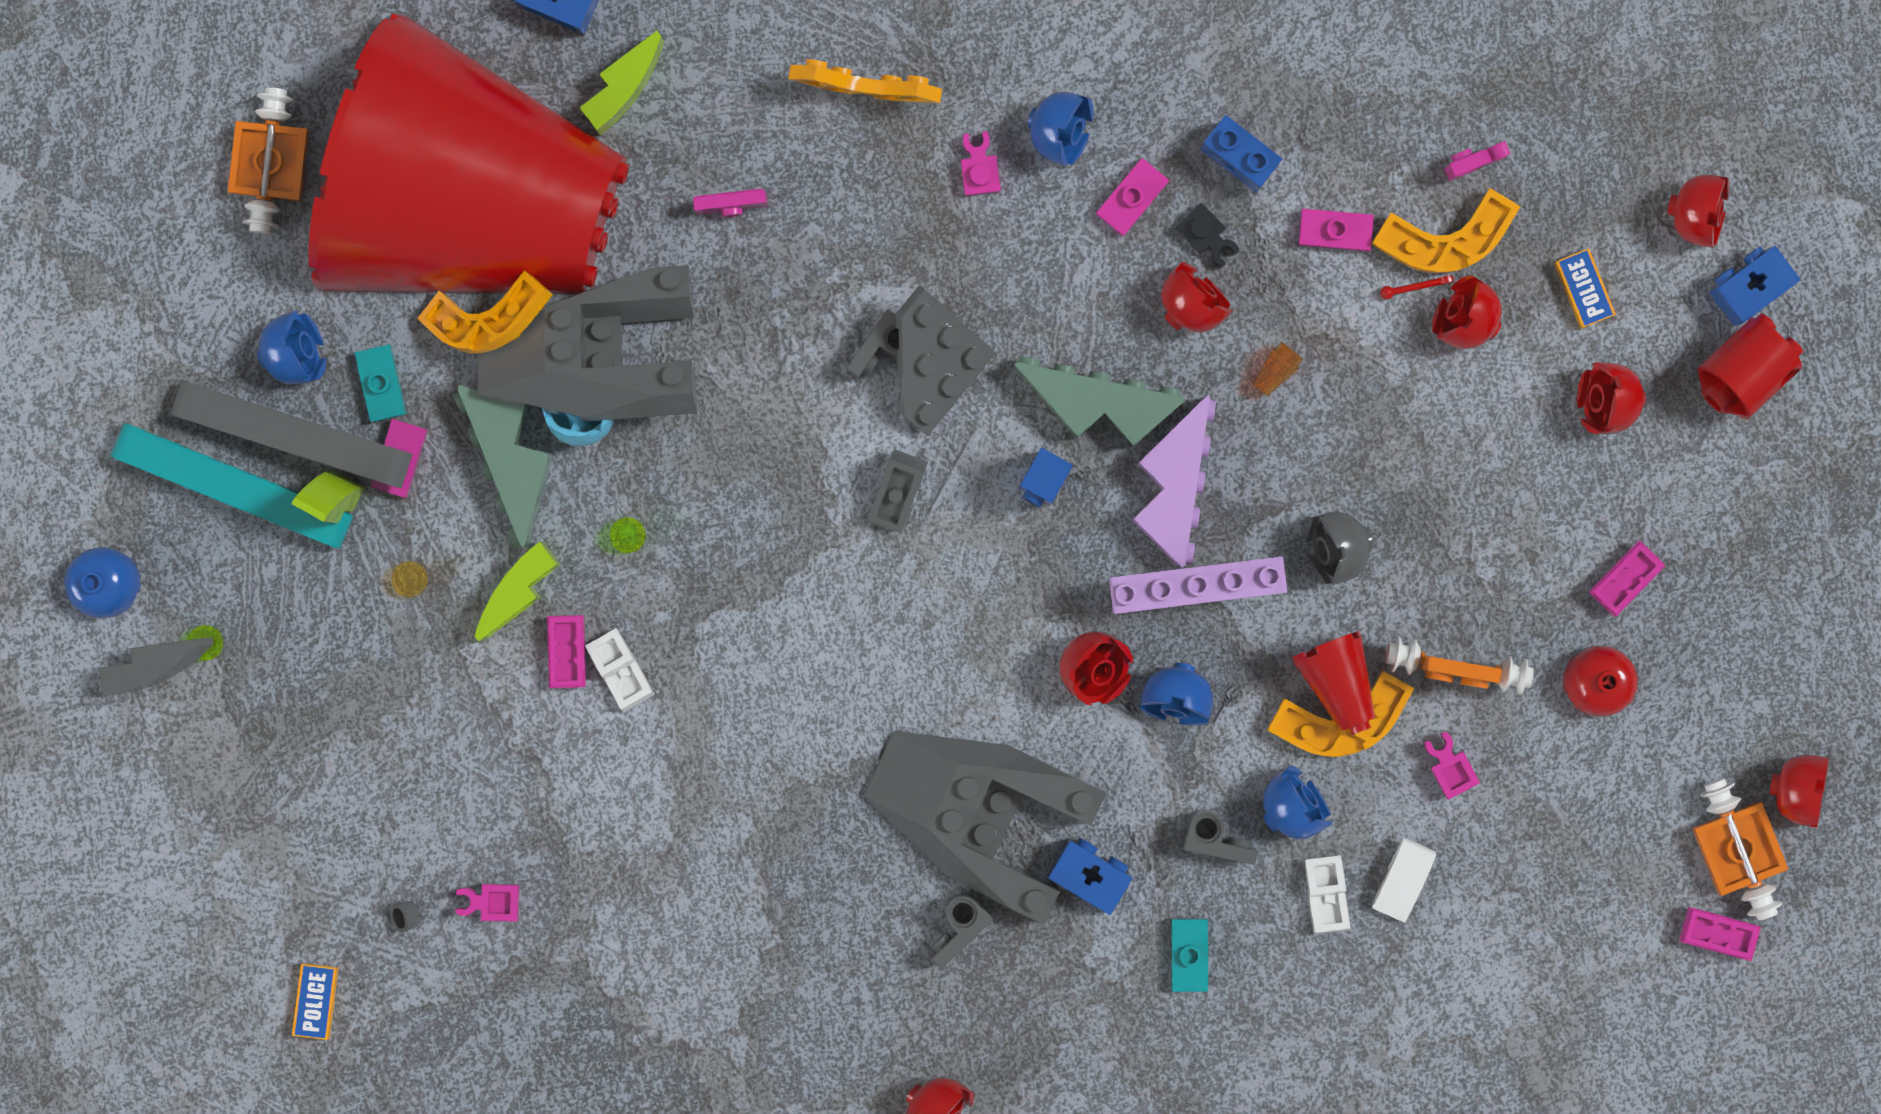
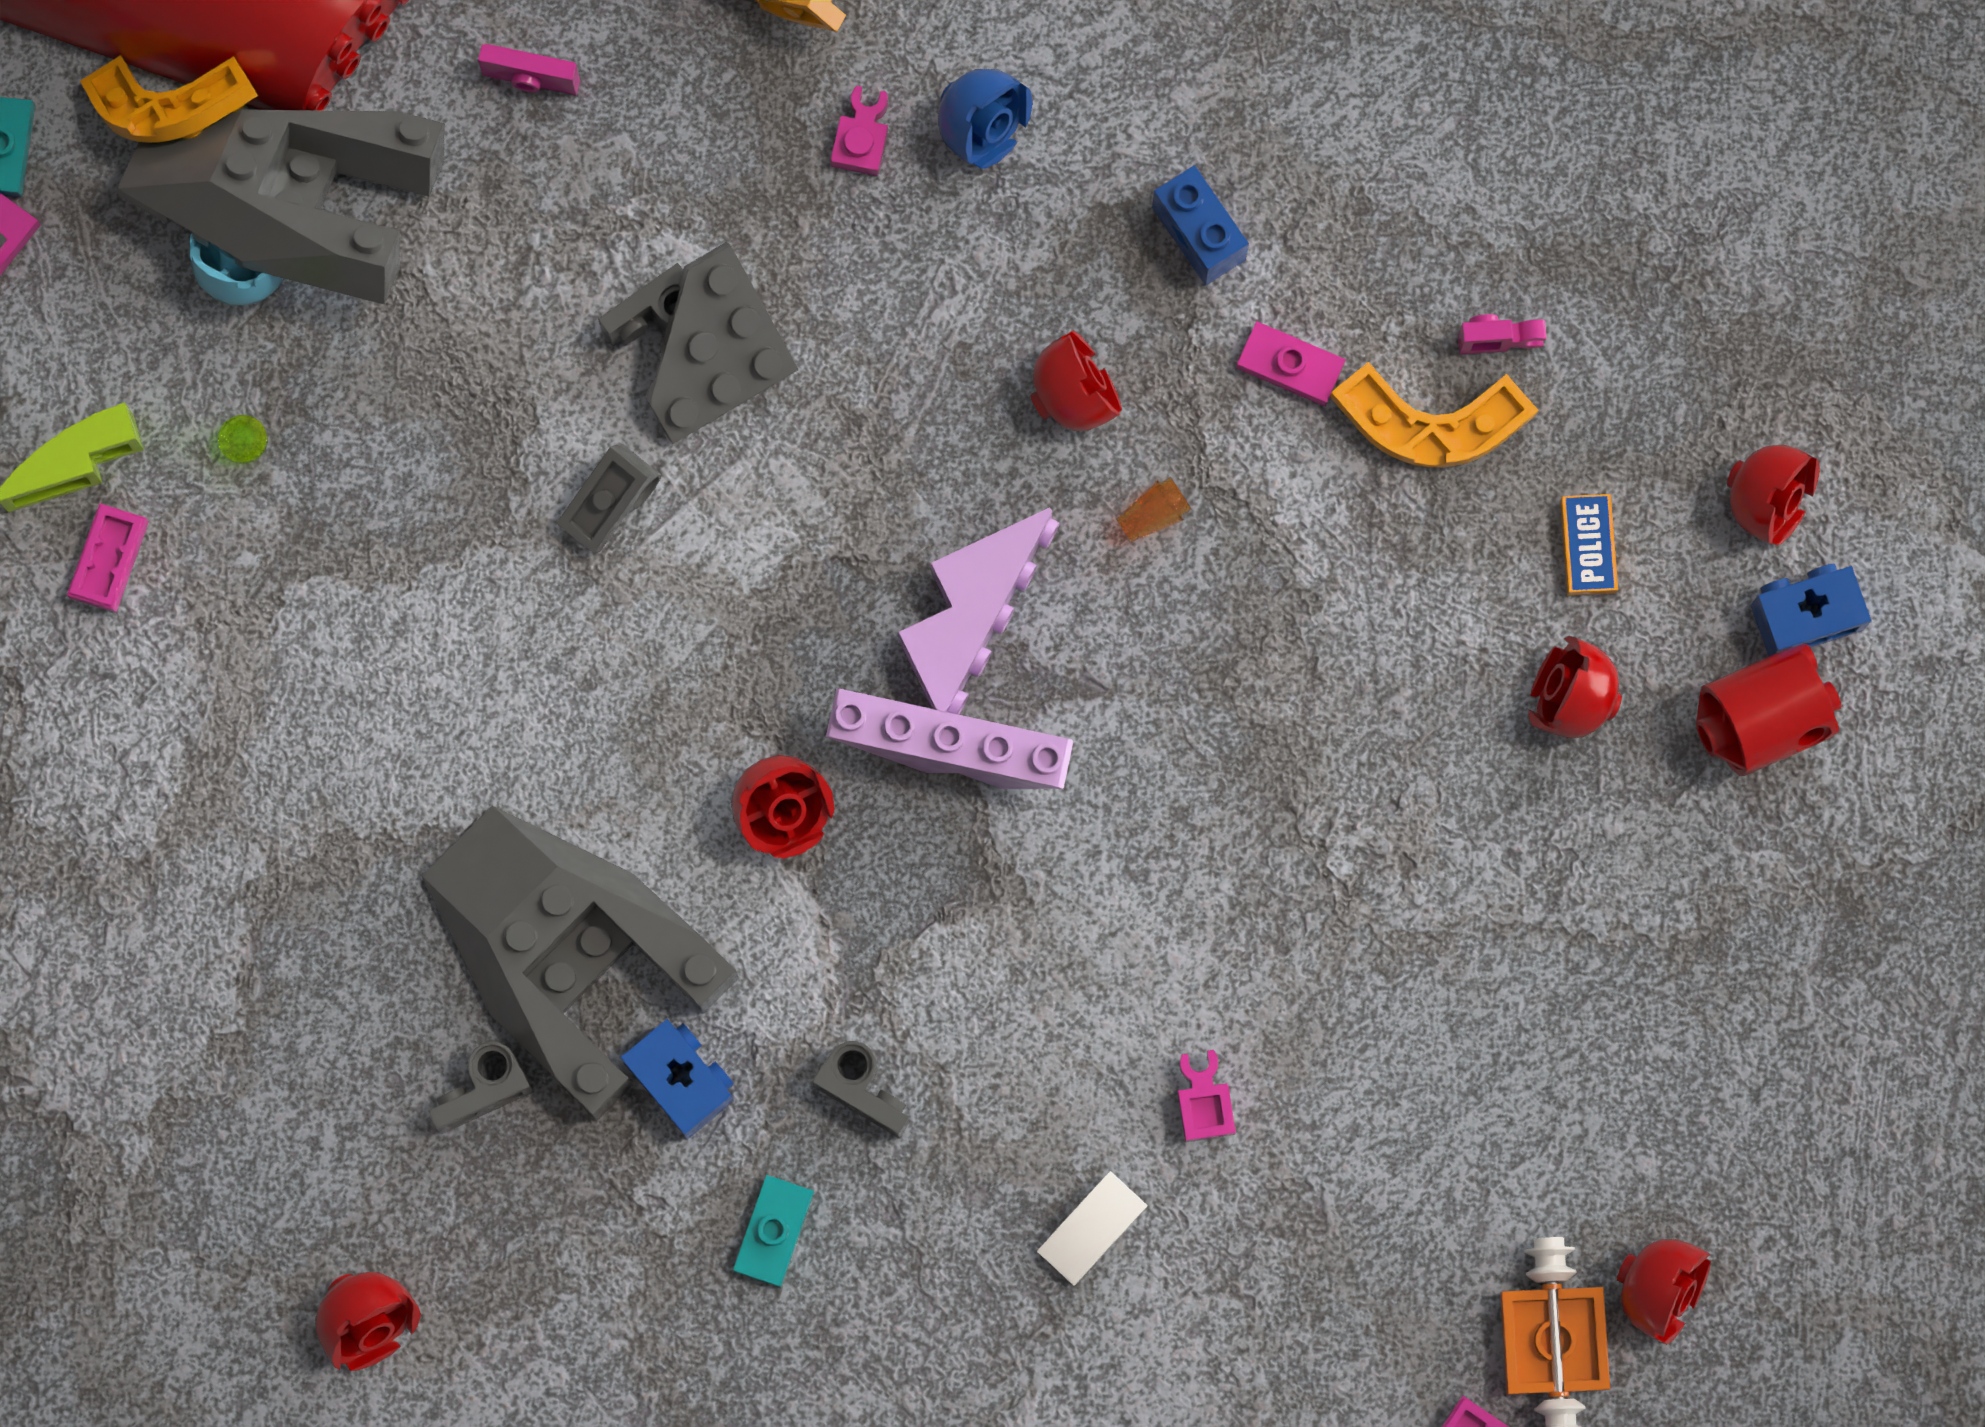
camera: 15 degrees right, 10 degrees down
sand green slope [454,385,553,548] -> none
white slope [585,628,655,712] -> none
sand green slope [1014,356,1185,448] -> none
blue brick [1018,447,1073,508] -> none
dark pink plate [1096,158,1170,237] -> none
blue cylinder [1140,662,1214,726] -> none
black plate [1175,203,1240,268] -> none
blue cylinder [1263,765,1332,840] -> none
light orange plate [1266,670,1414,757] -> none
red cone [1292,630,1375,735] -> none
dark grey cylinder [1305,512,1372,585] -> none
white slope [1305,855,1351,935] -> none
red hinge [1380,275,1454,300] -> none
plate [1385,636,1533,695] -> none
red cylinder [1432,275,1502,349] -> none
red cylinder [1563,646,1638,717] -> none
dark pink plate [1588,540,1666,617] -> none

